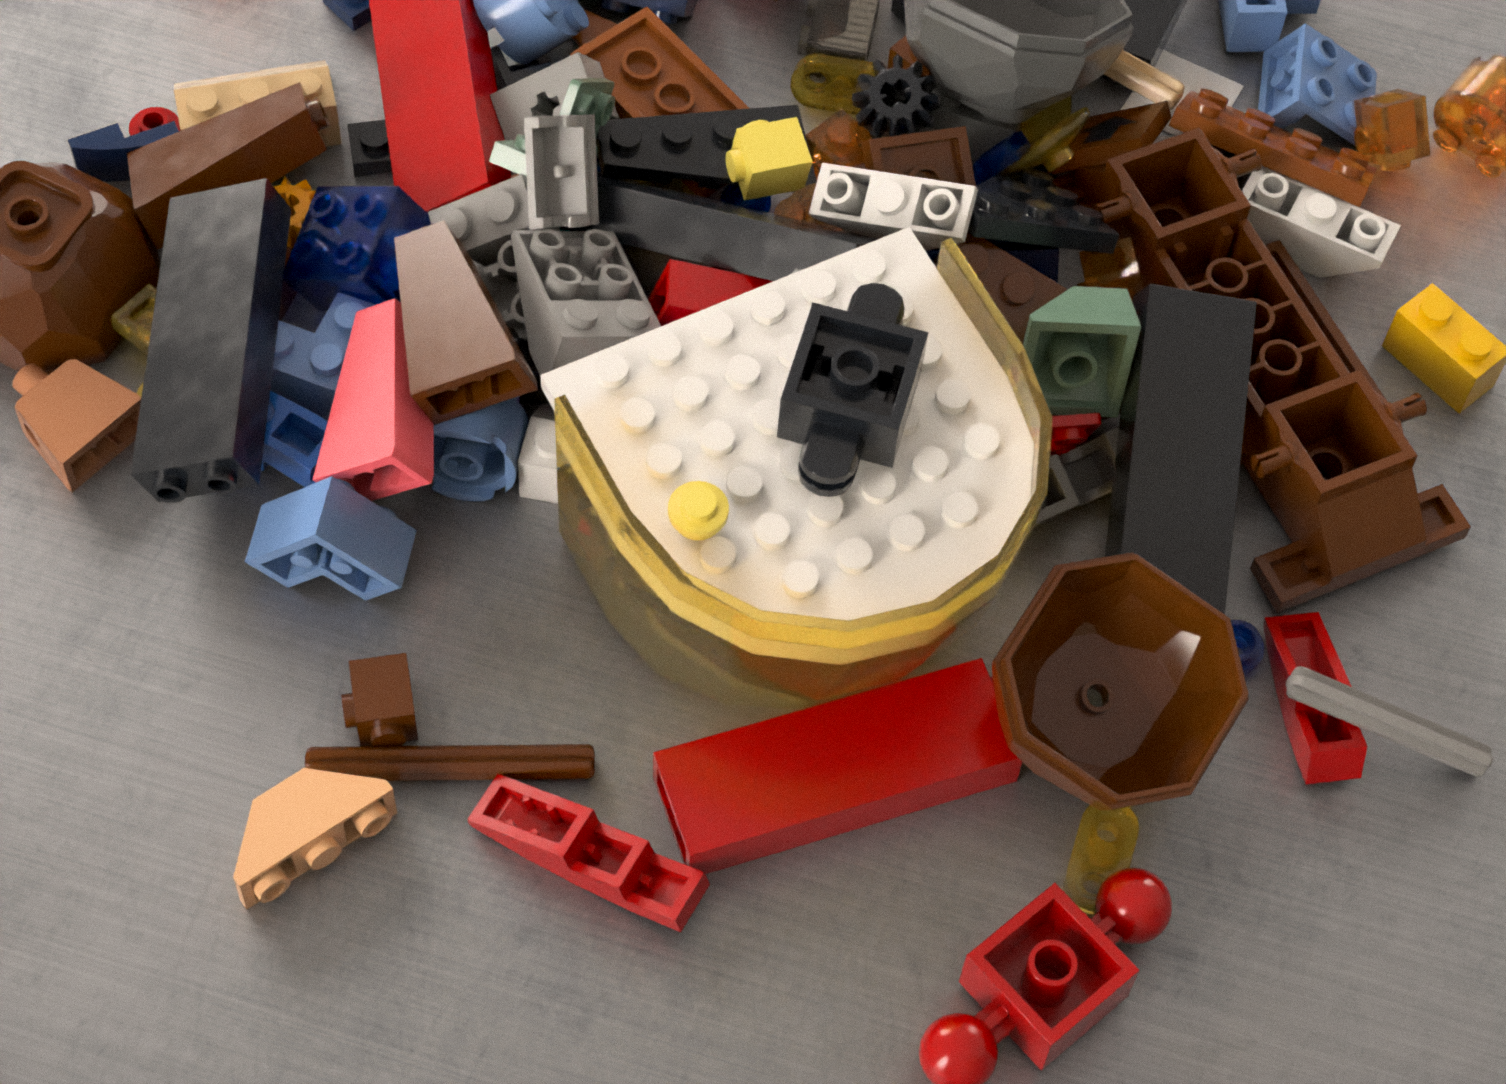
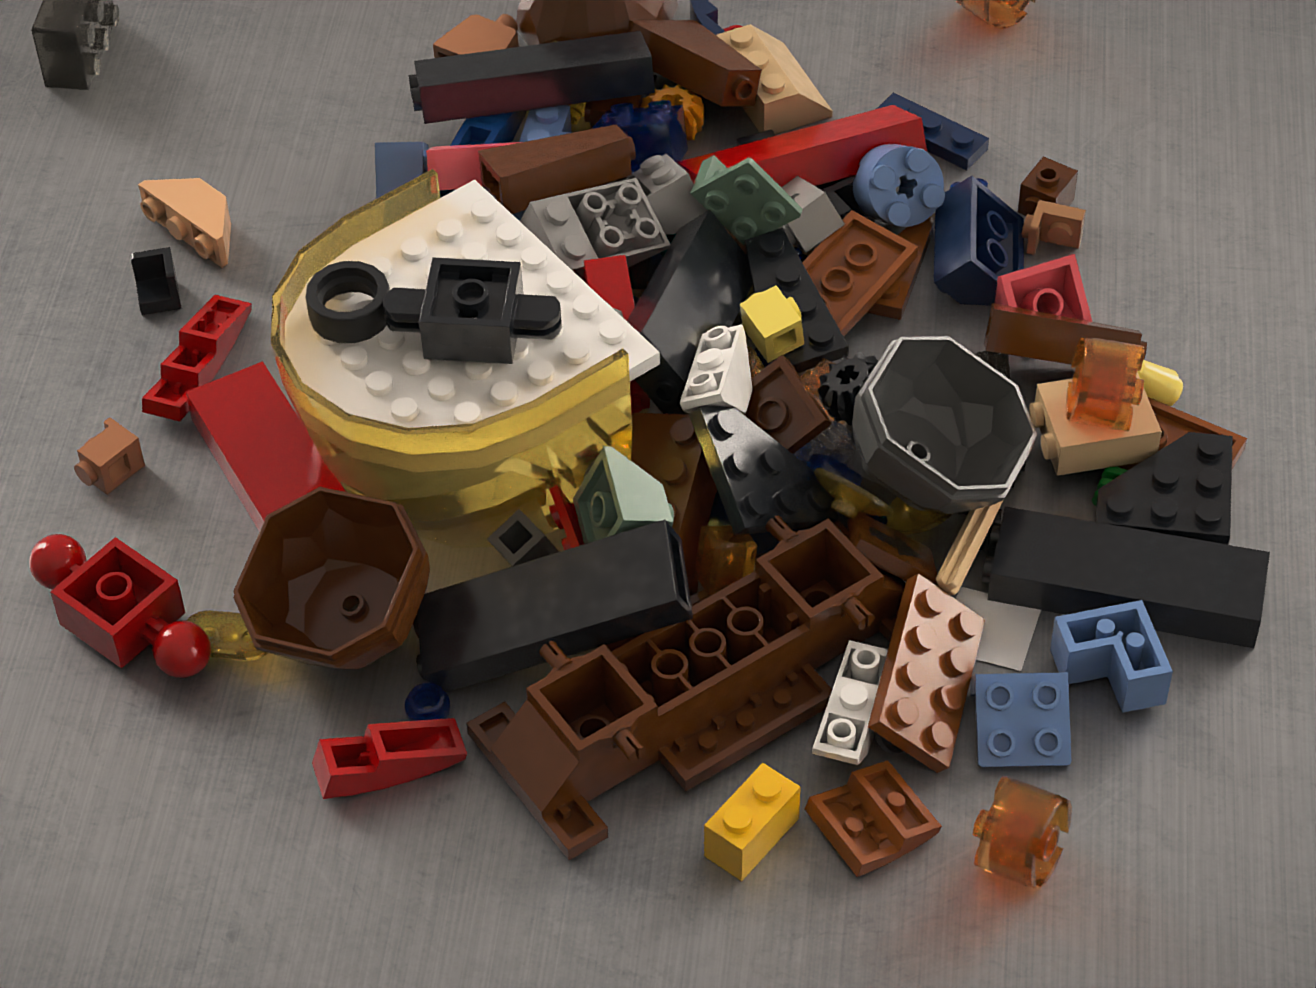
camera: 85 degrees right, 10 degrees down
reddish brown axle [304,744,595,781] -> none
reddish brown brick [341,653,418,746] -> none
light grey hinge [524,114,599,229] -> none
light yellow plate [668,481,729,541] -> none
light grey axle [1285,666,1493,777] -> none
clear orange brick [1354,89,1431,171] -> none
none -> nougat brick [74,417,145,495]
none -> black panel [130,247,182,315]
none -> black tyre [305,261,390,343]
none -> dark orange slope [804,760,942,877]

